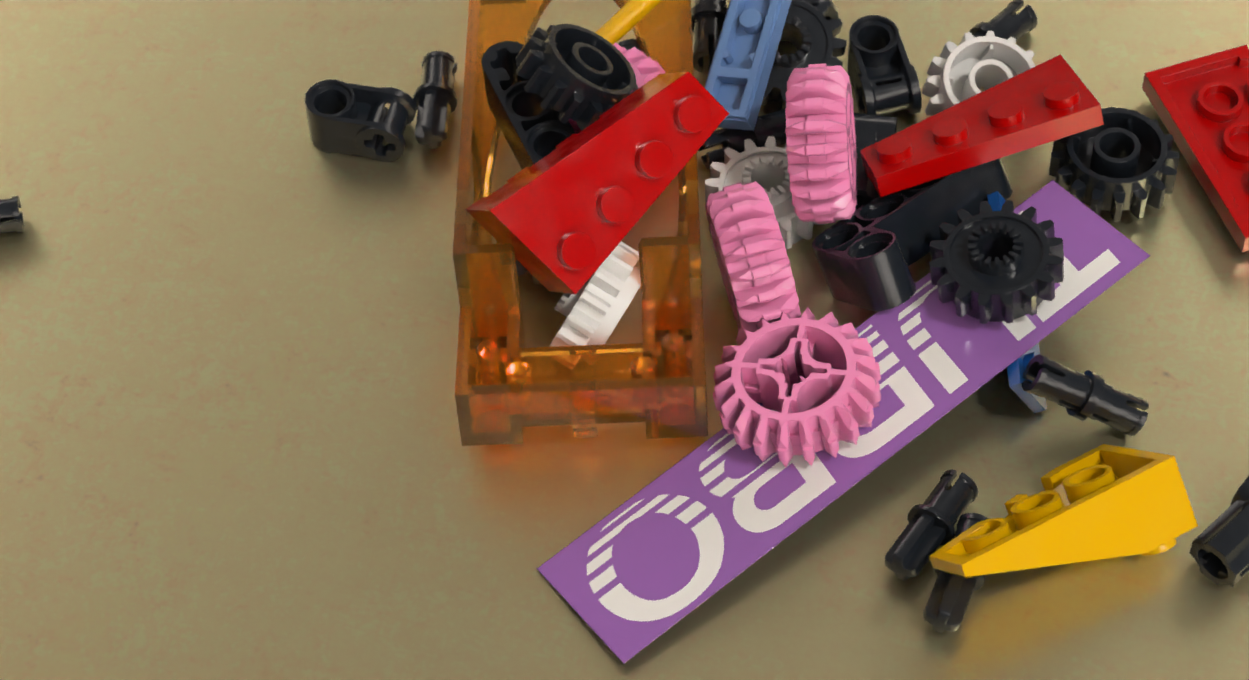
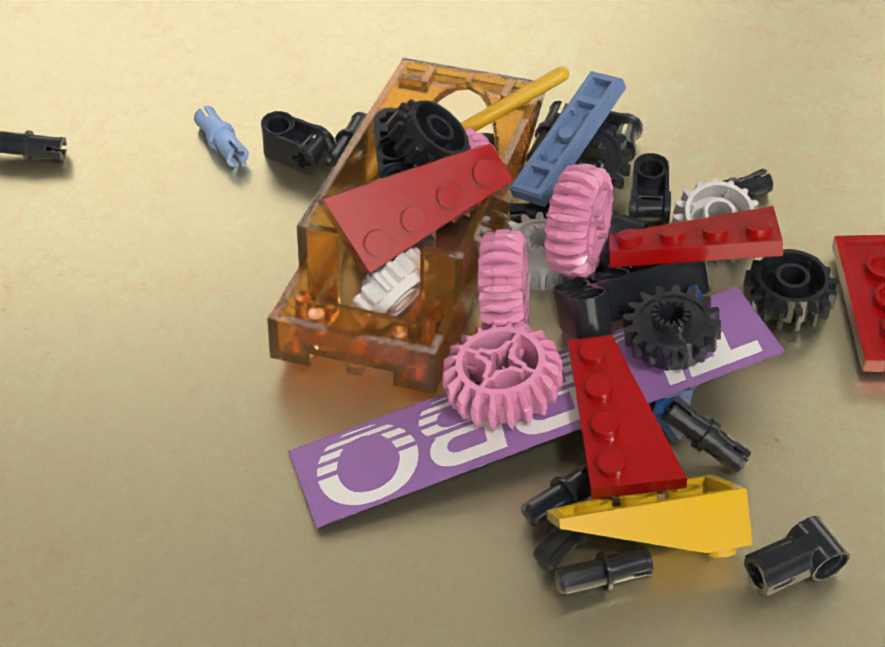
camera: 15 degrees right, 5 degrees down
none -> light blue pin [194,105,249,167]
none -> black axle [555,546,654,594]
none -> red wing [568,335,687,499]

